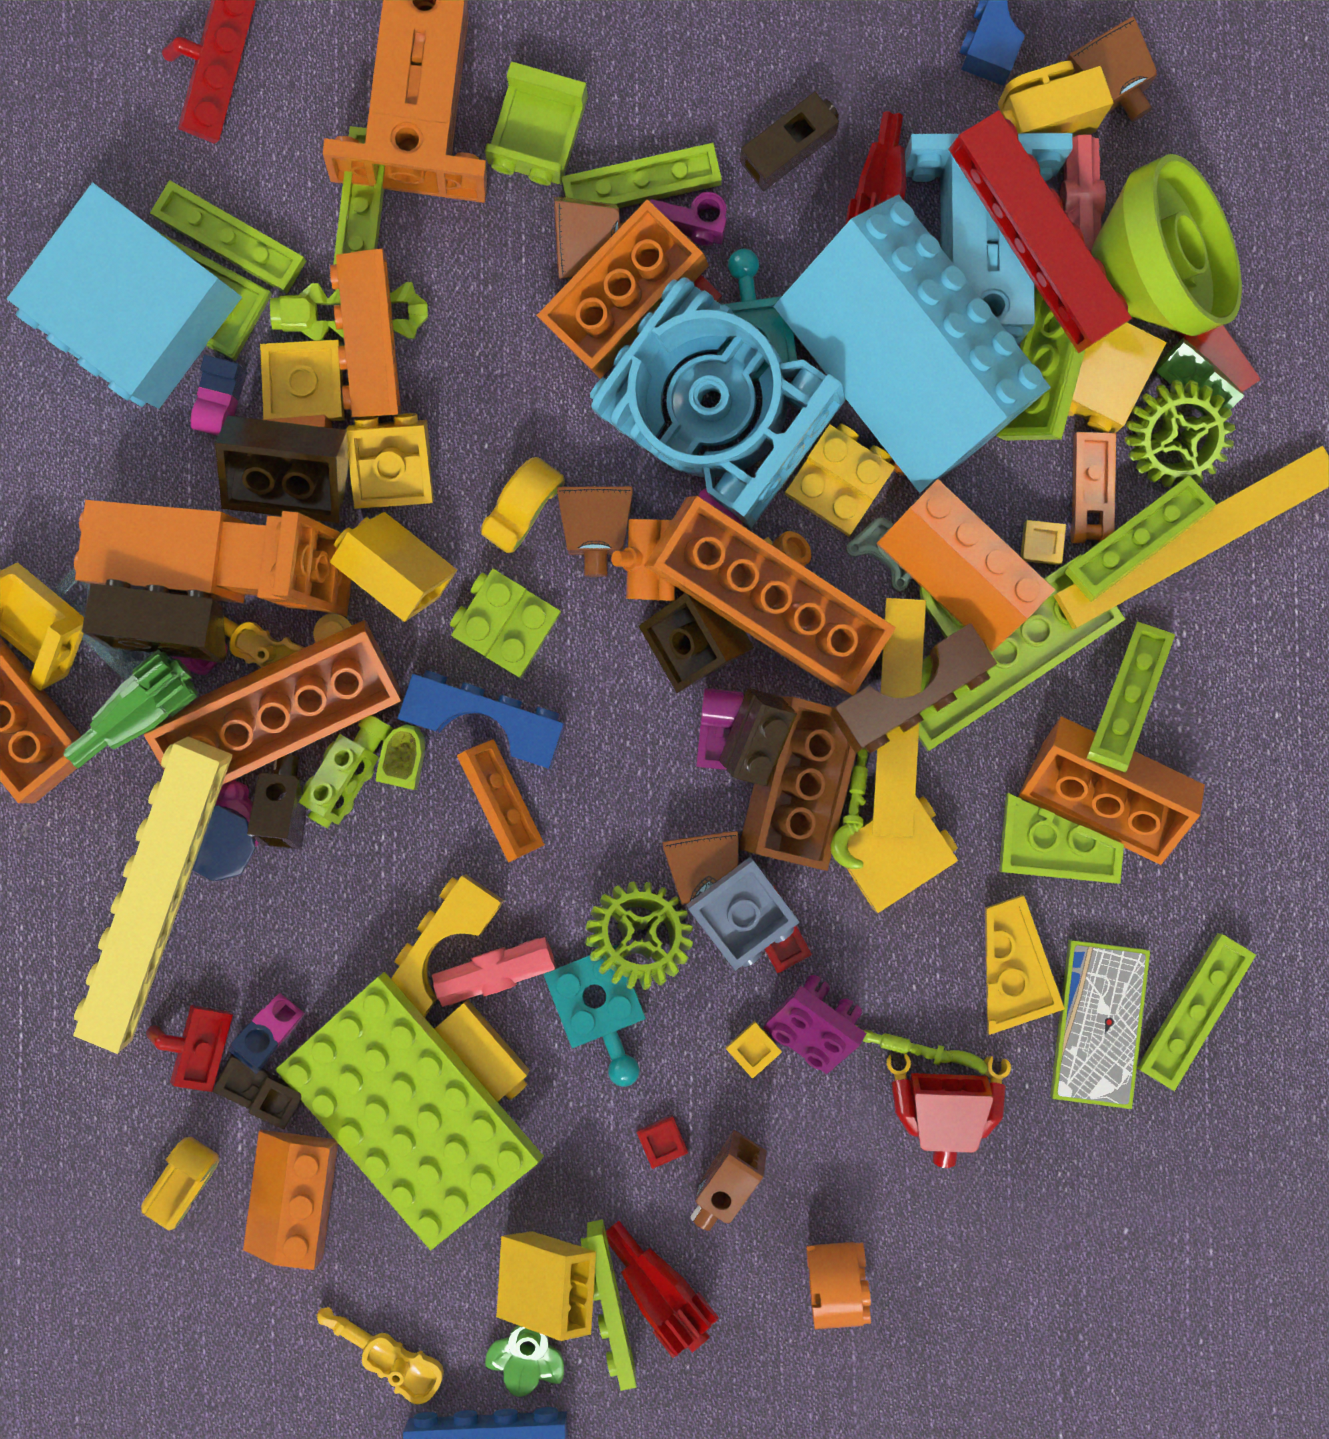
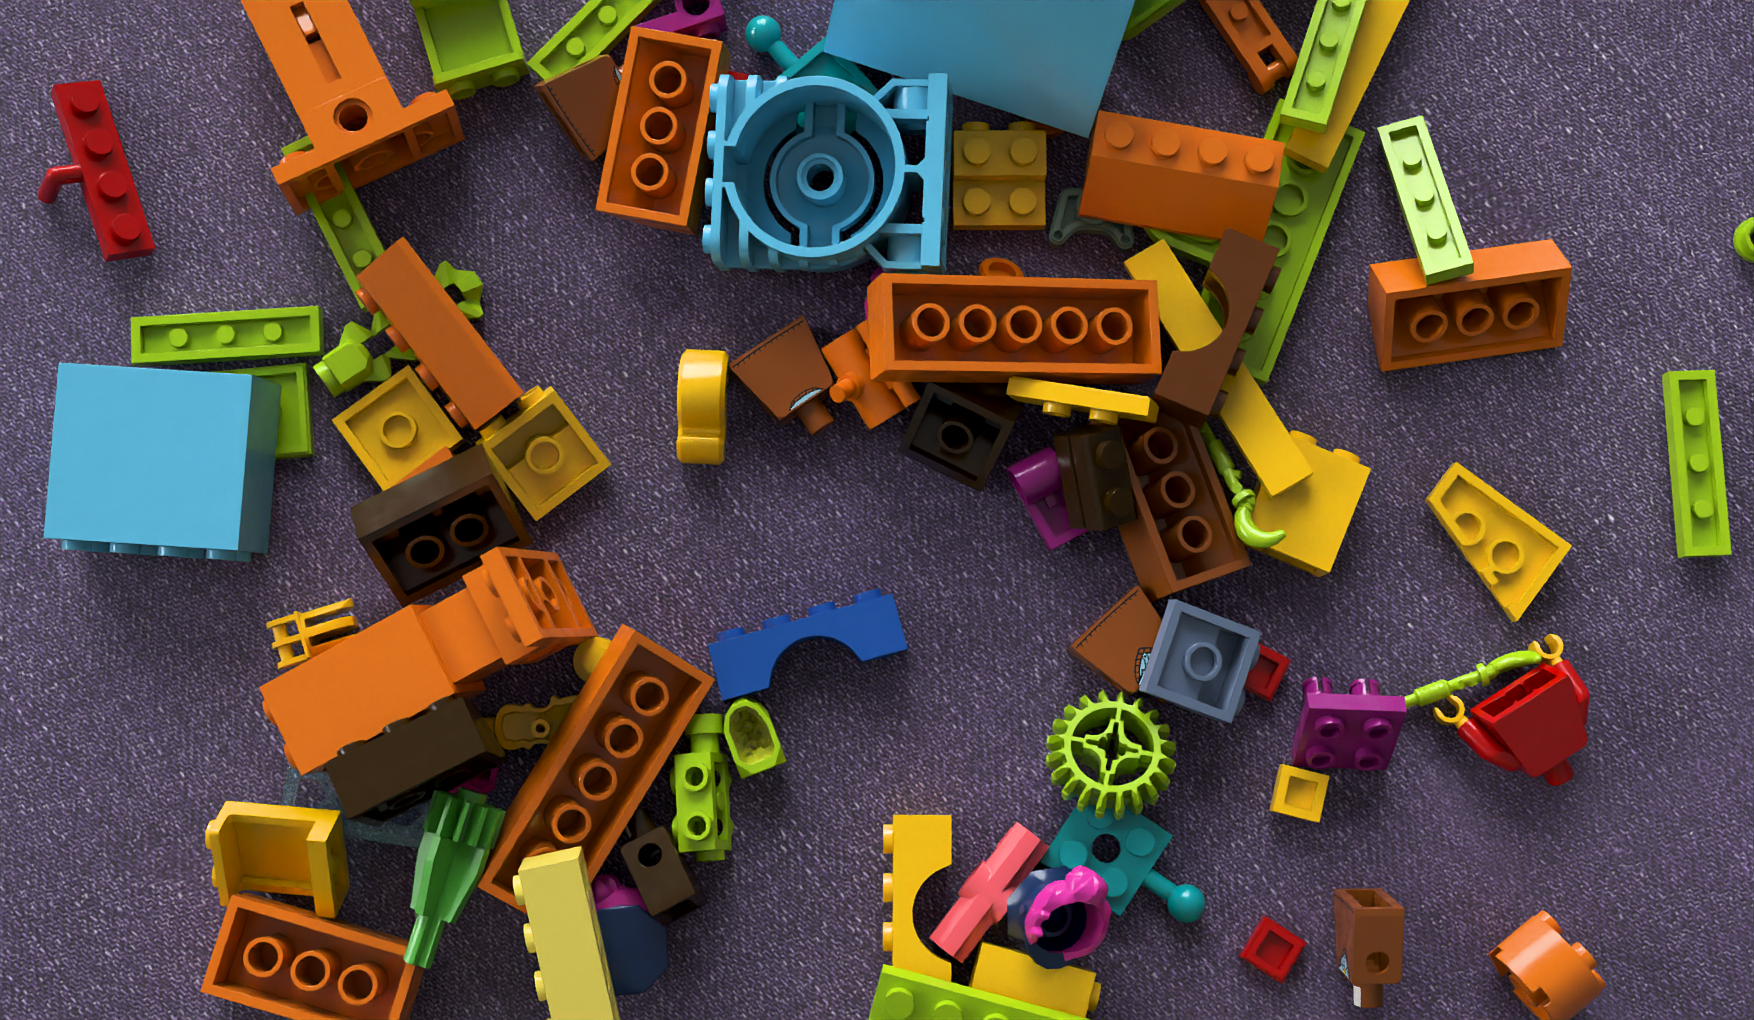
camera: 45 degrees left, 5 degrees down
leg [191,355,247,436] -> none
yellow brick [330,512,457,622] -> none
lime plate [450,568,562,679] -> none
orange plate [457,739,545,863] -> none
lime wing [999,793,1124,884] -> none
yellow plate [1020,520,1066,565] -> none
tile [1050,940,1150,1109] -> none
none -> yellow arm [266,598,359,670]
none -> yellow plate [1006,376,1159,425]
none -> piece [1007,865,1112,969]

